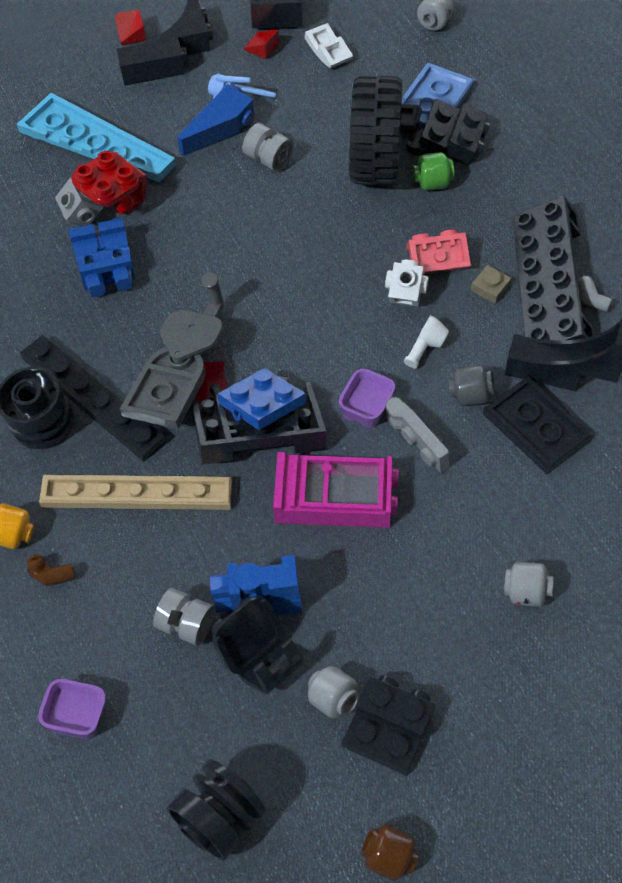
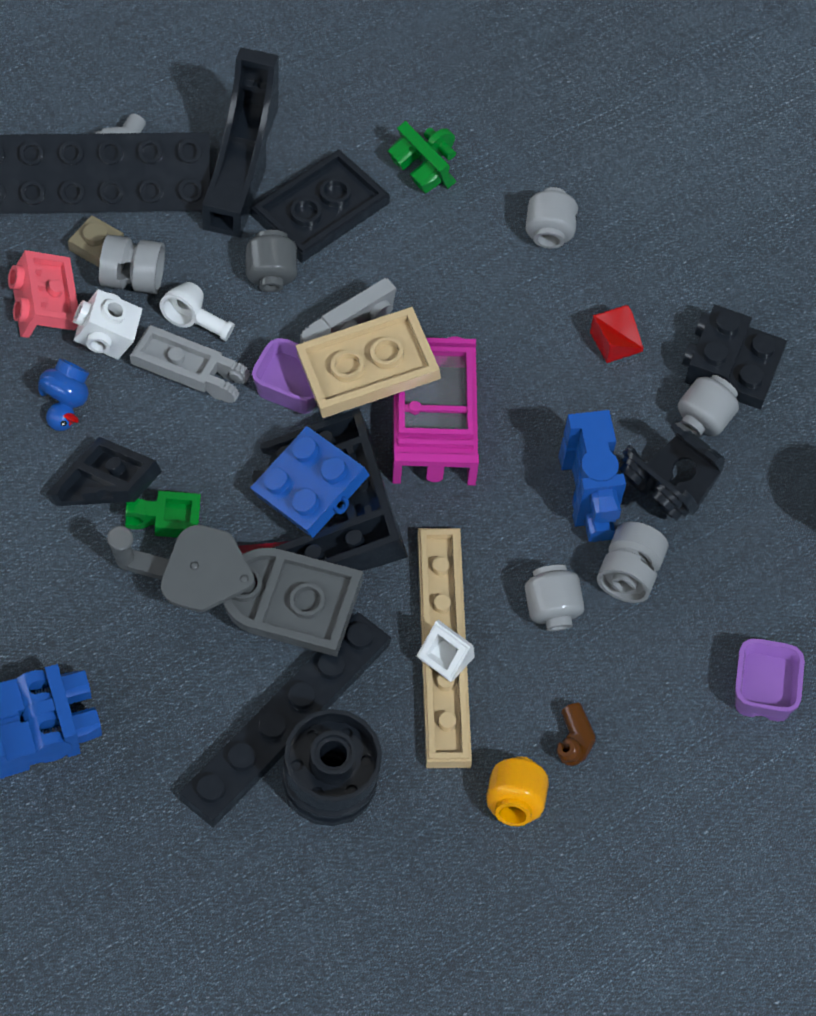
camera: 100 degrees left, 0 degrees up
none -> blue animal [38,358,89,431]
none -> black wing [46,437,162,506]
none -> light grey wheel [99,234,165,294]
none -> green plate [125,491,201,538]
none -> light grey hinge [130,325,251,403]
none -> tan plate [295,307,441,418]
none -> green hips [388,121,456,194]
none -> white slope [416,620,475,682]
none -> light grey head [525,565,584,631]
none -> red slope [590,305,644,363]

